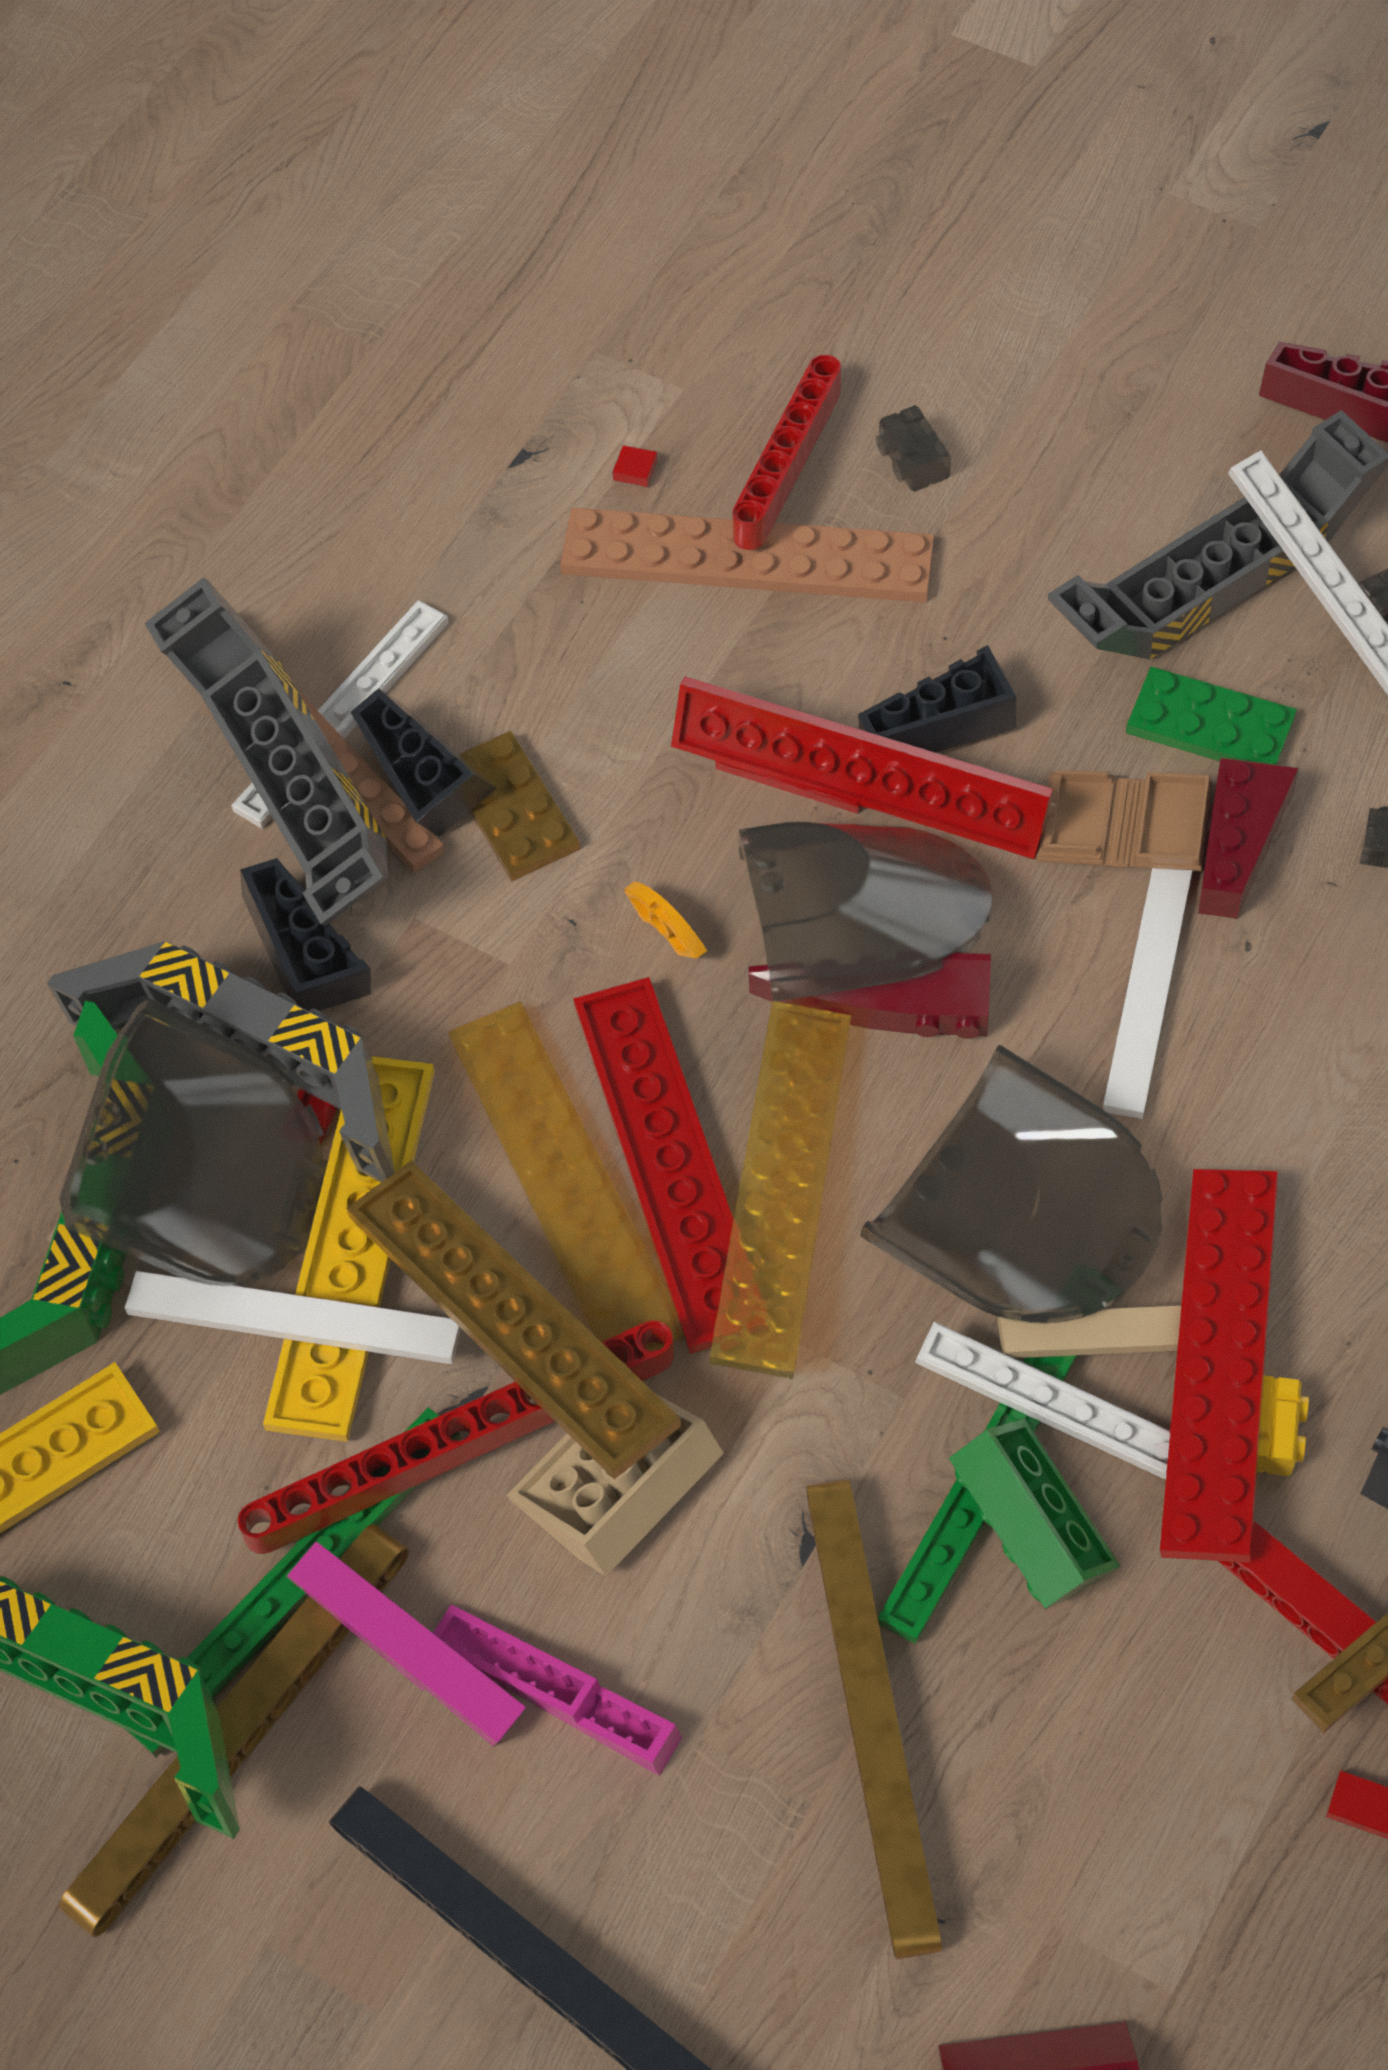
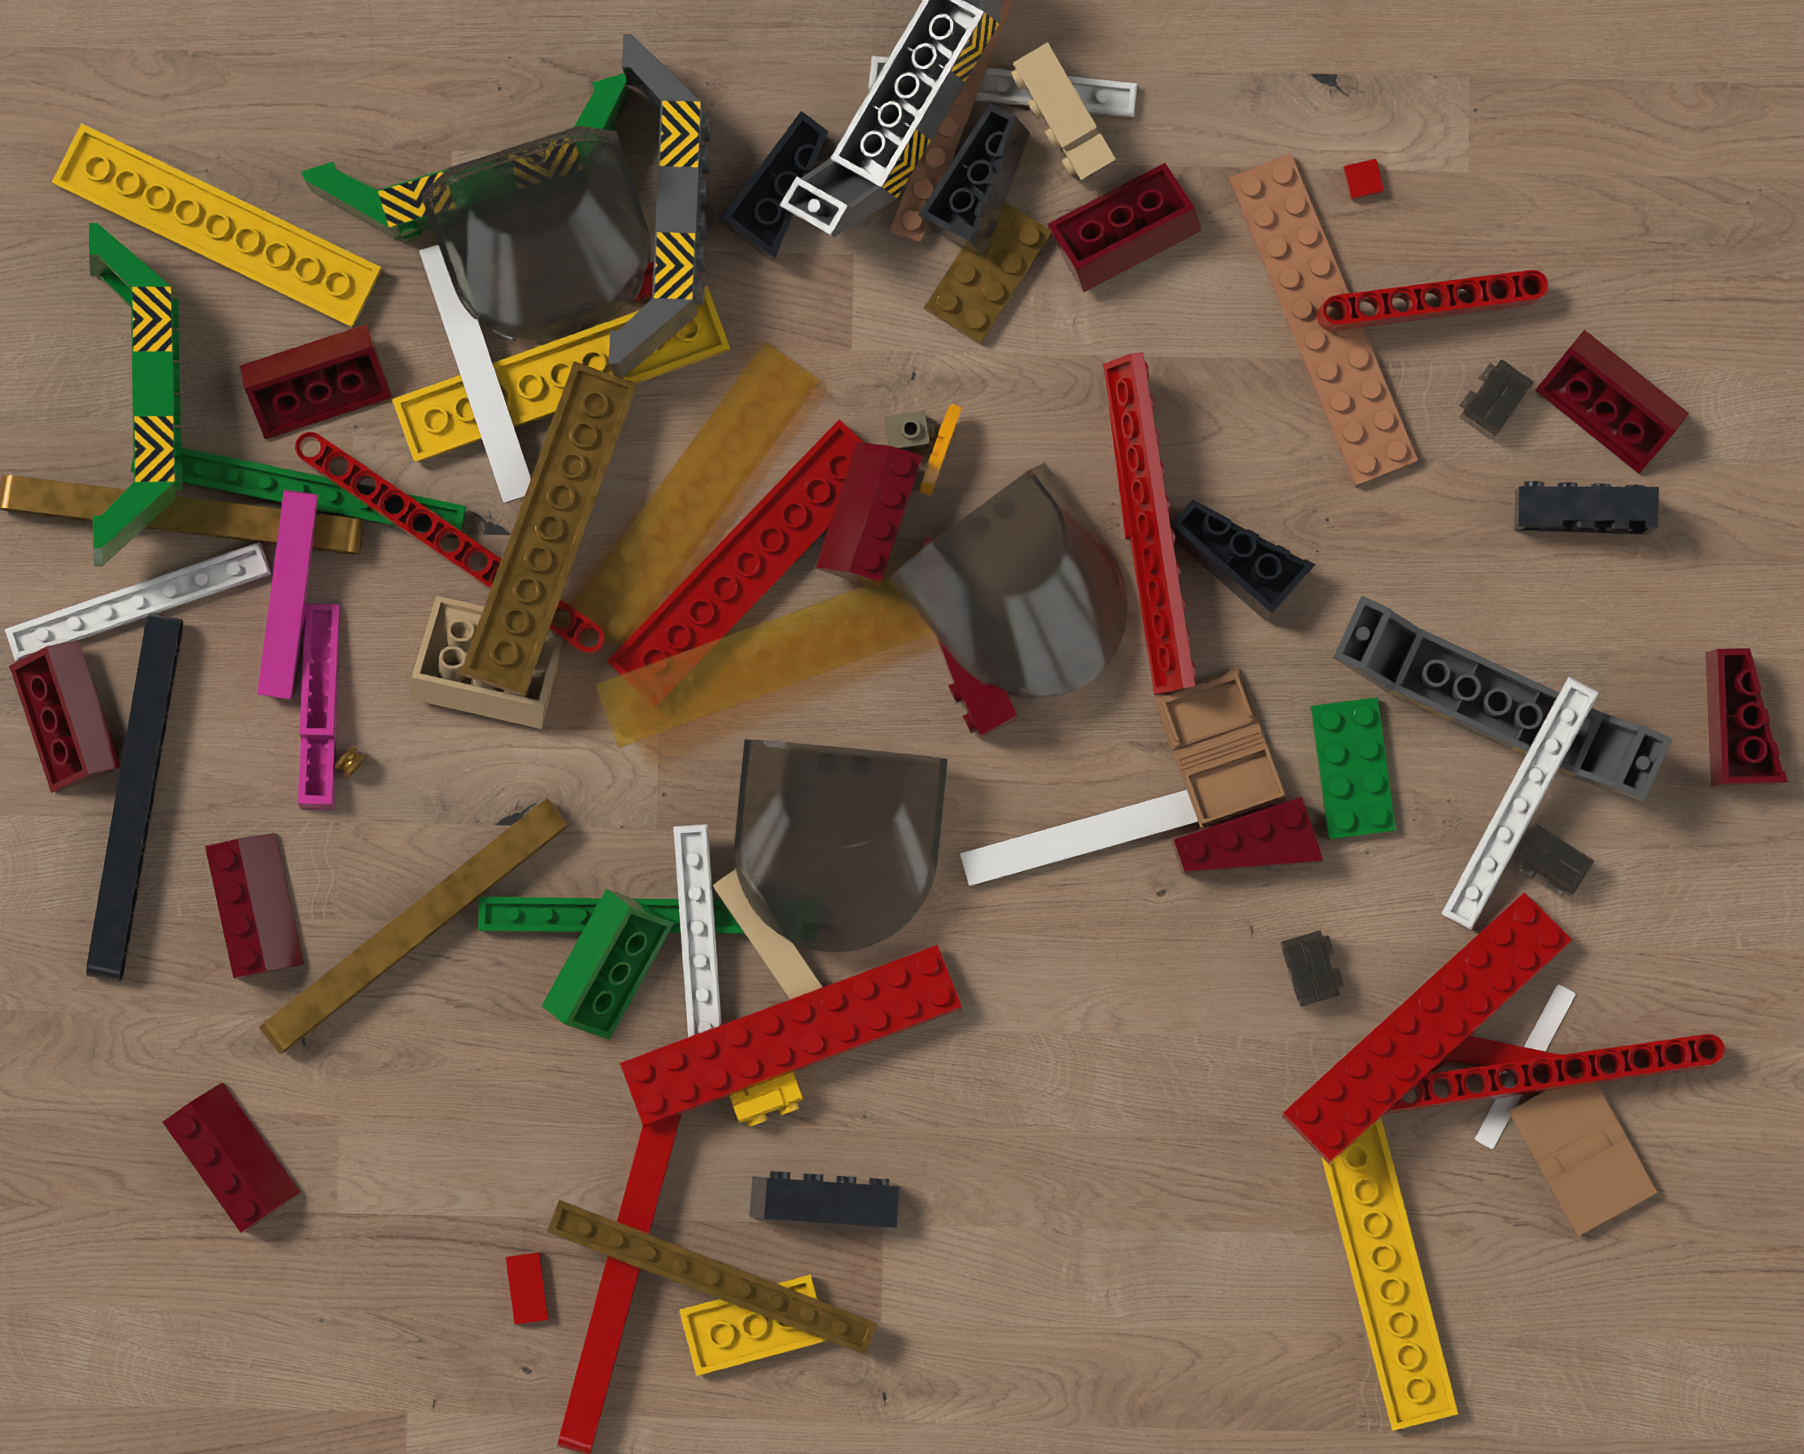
camera: 55 degrees right, 25 degrees up
none -> white tile [5,542,272,662]
none -> dark red slope [9,640,120,793]
none -> dark red slope [205,833,304,980]
none -> dark red slope [239,324,392,440]
none -> pearl gold bush [334,746,367,779]
none -> dark red slope [815,442,922,590]
none -> dark tan brick [885,410,935,451]
none -> tan piece [1010,42,1116,180]
none -> dark red slope [1047,163,1202,293]
none -> black wedge [1514,481,1659,535]
none -> dark red slope [1535,329,1689,474]

